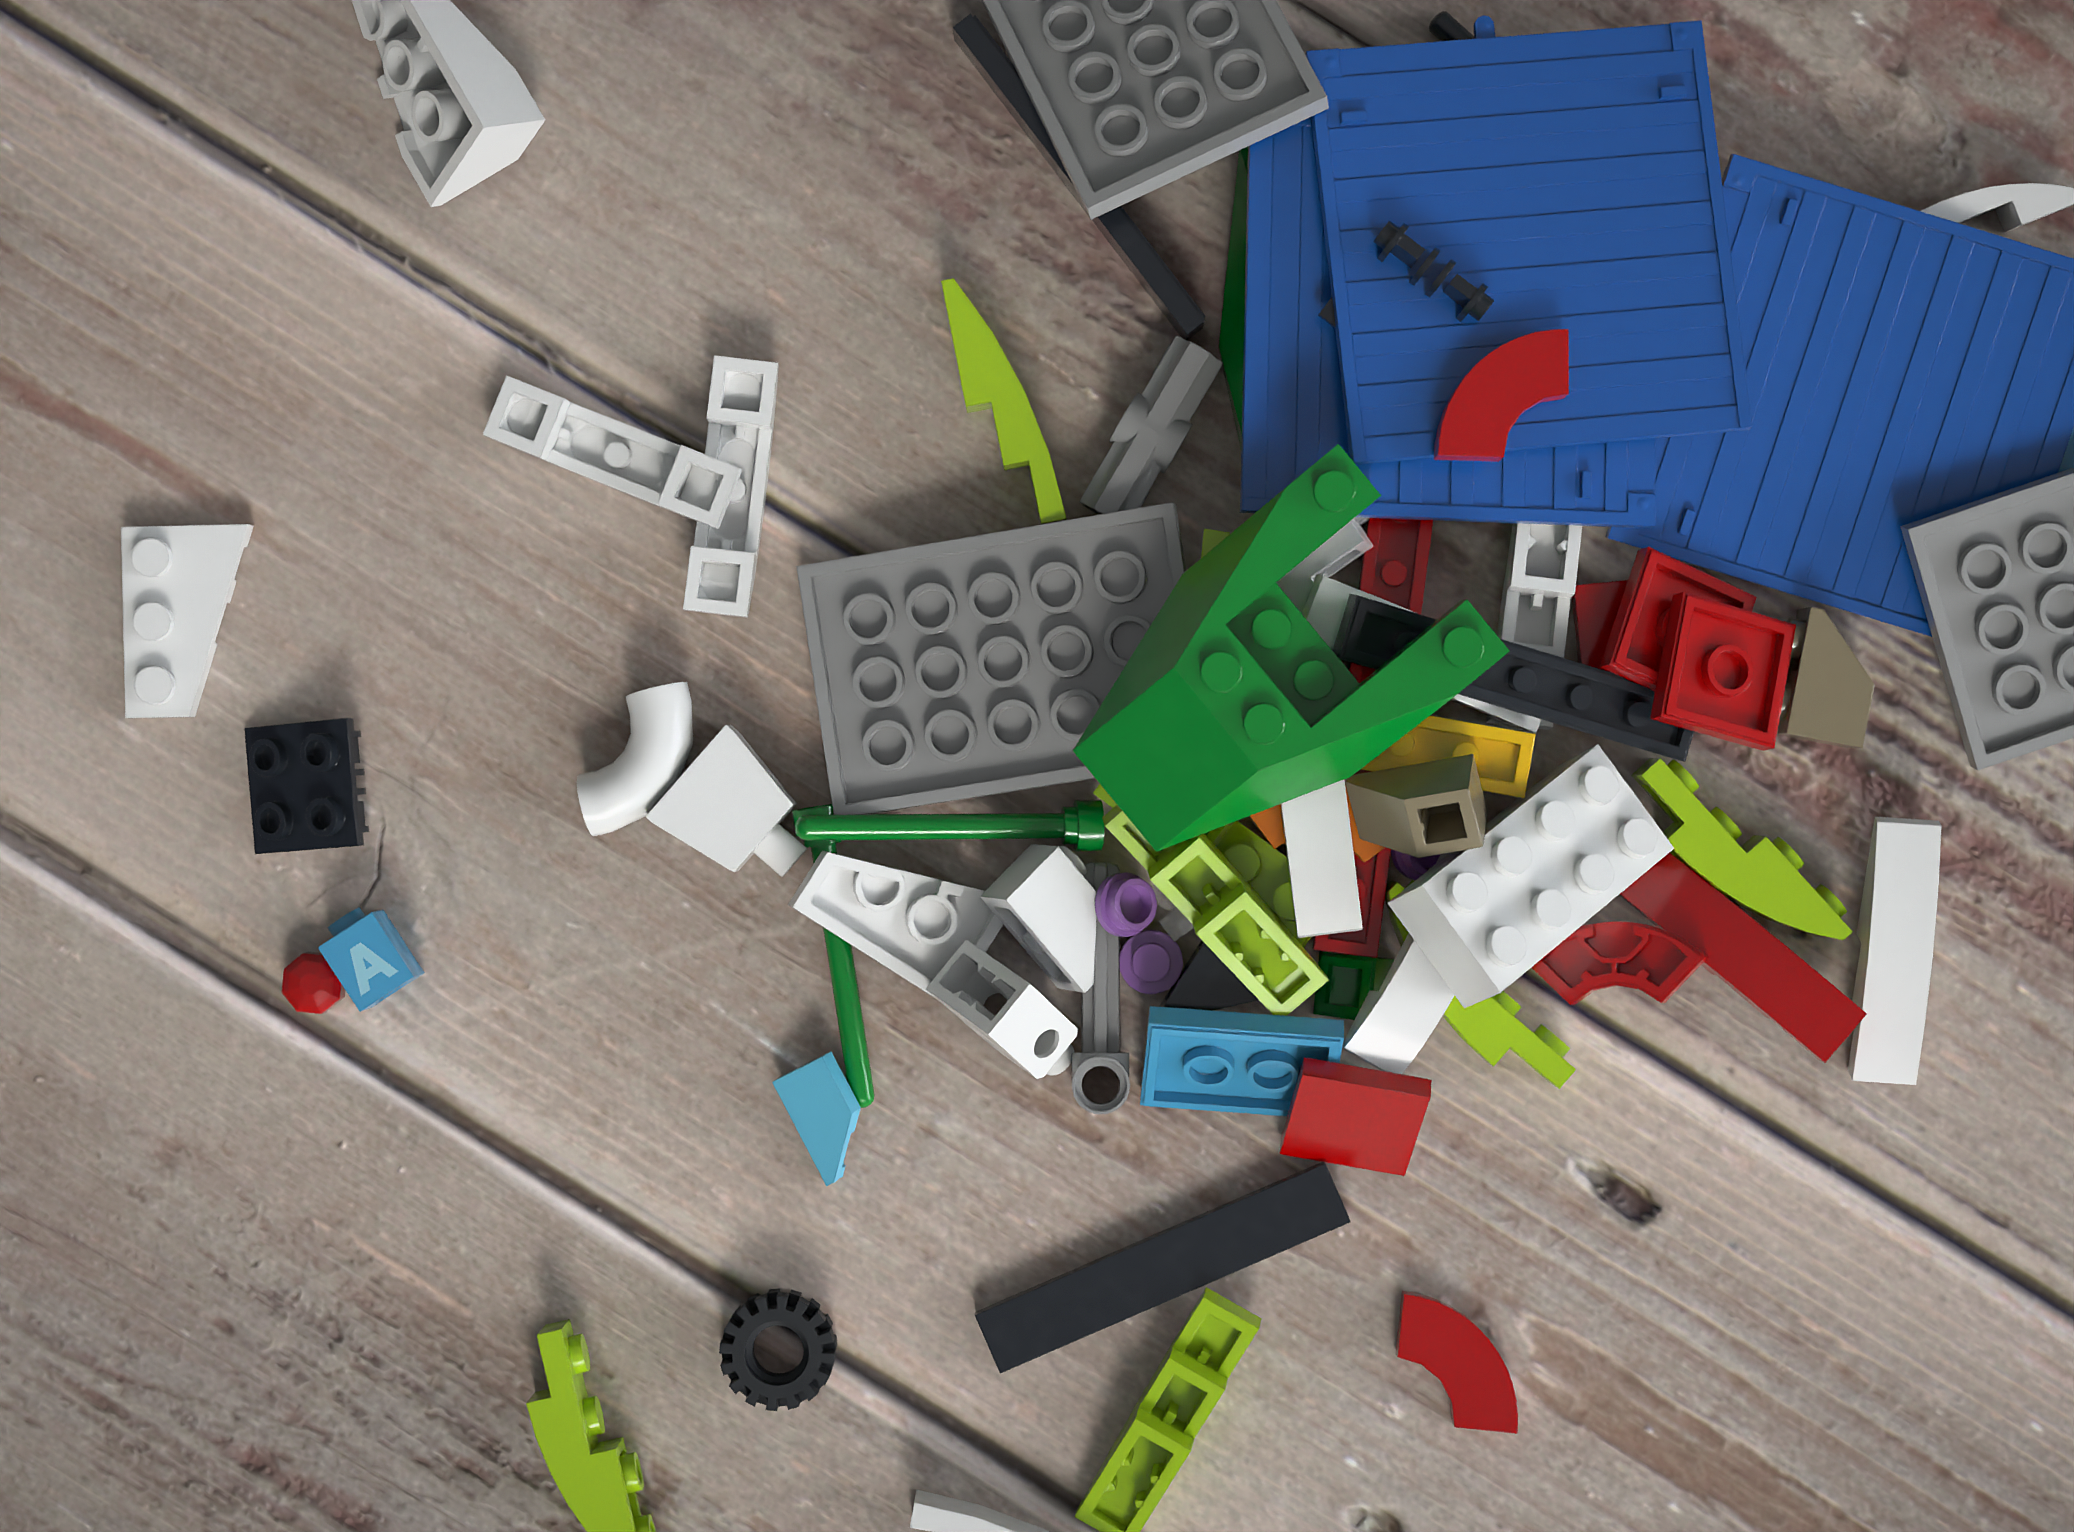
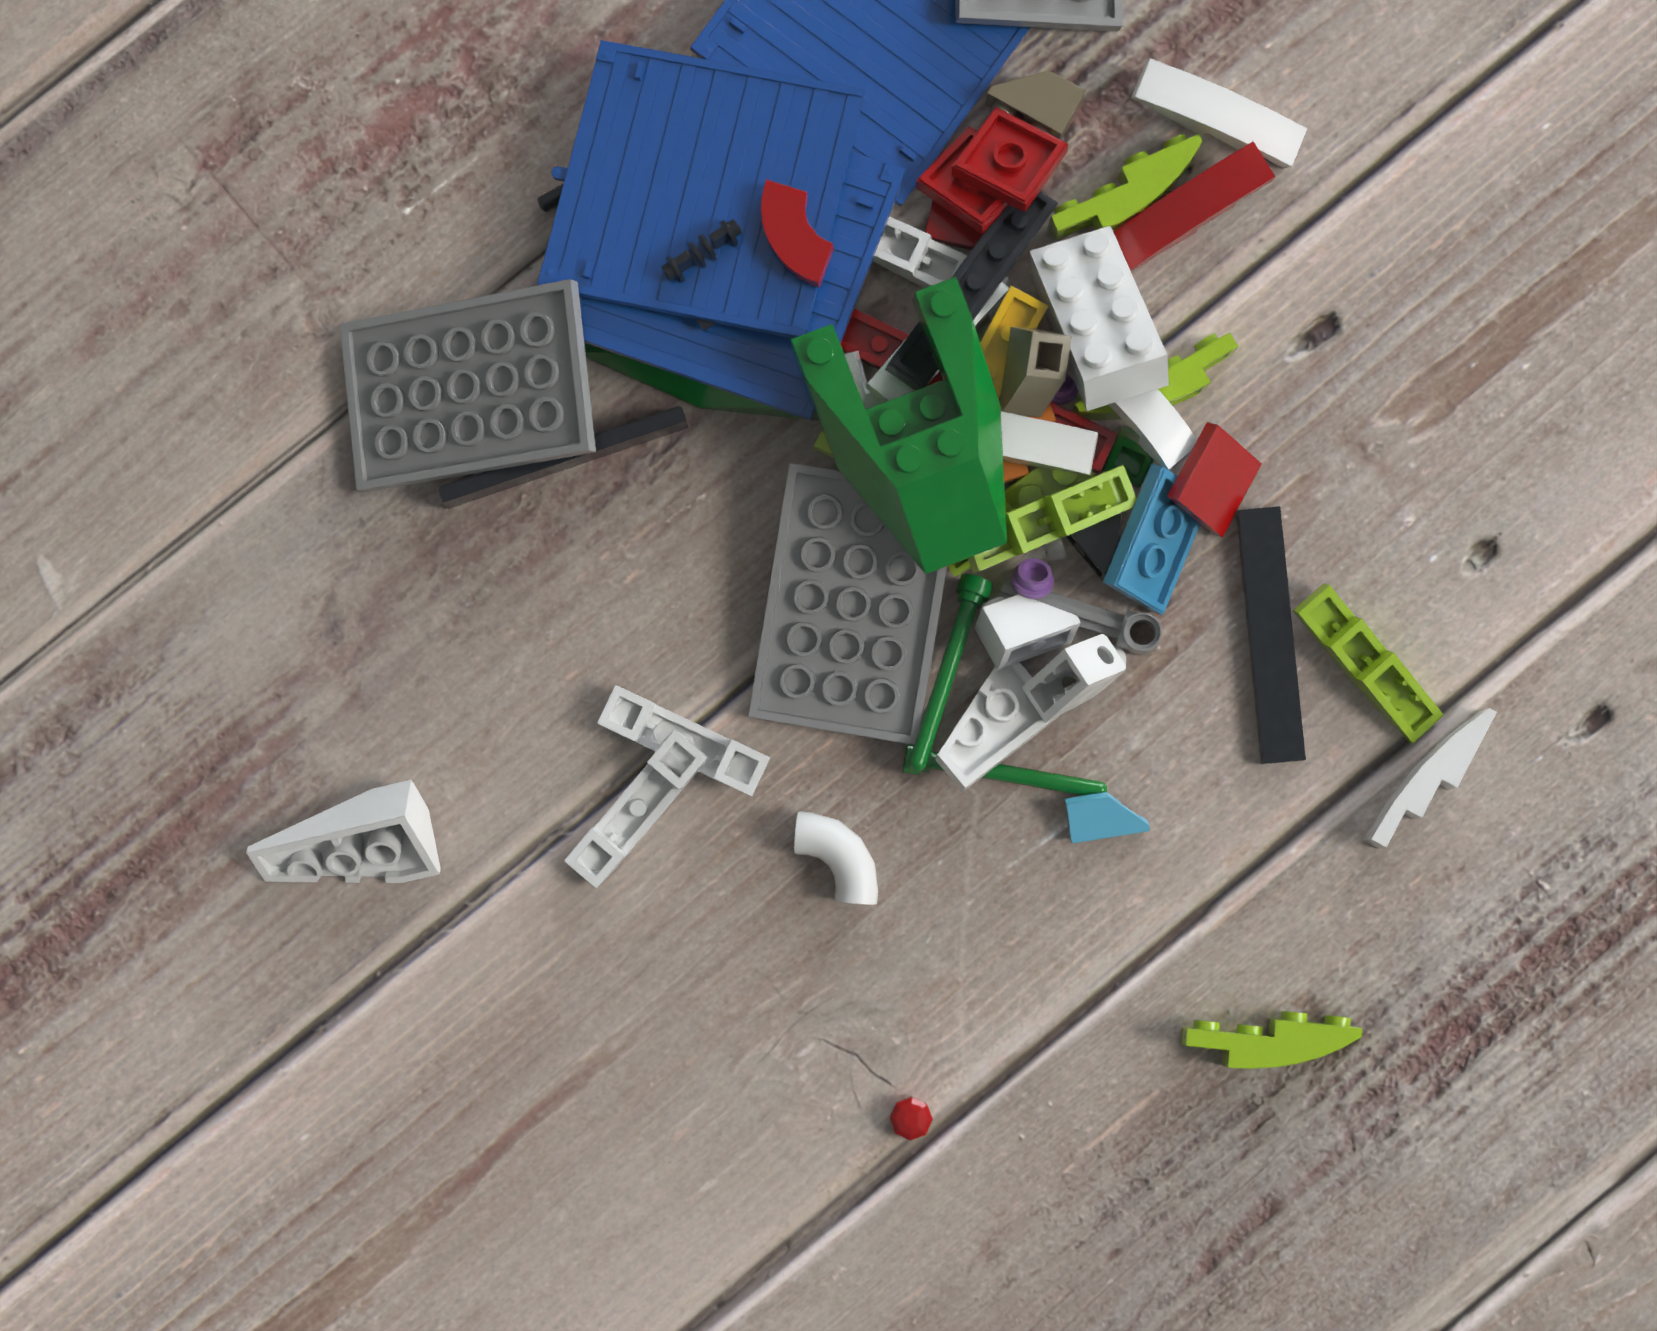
camera: 70 degrees left, 5 degrees down
white wing [121,524,254,718] -> none
black hinge [244,718,370,854] -> none
dark azure brick [318,907,425,1012] -> none
white torso [646,725,807,877] -> none
black tyre [719,1288,837,1411] -> none
lime slope [941,278,1067,525] -> none
light grey piece [1079,335,1223,515] -> none
medium lavender plate [1120,930,1183,994] -> none
red tile [1395,1291,1518,1434] -> none
red tile [1531,921,1708,1005] -> none

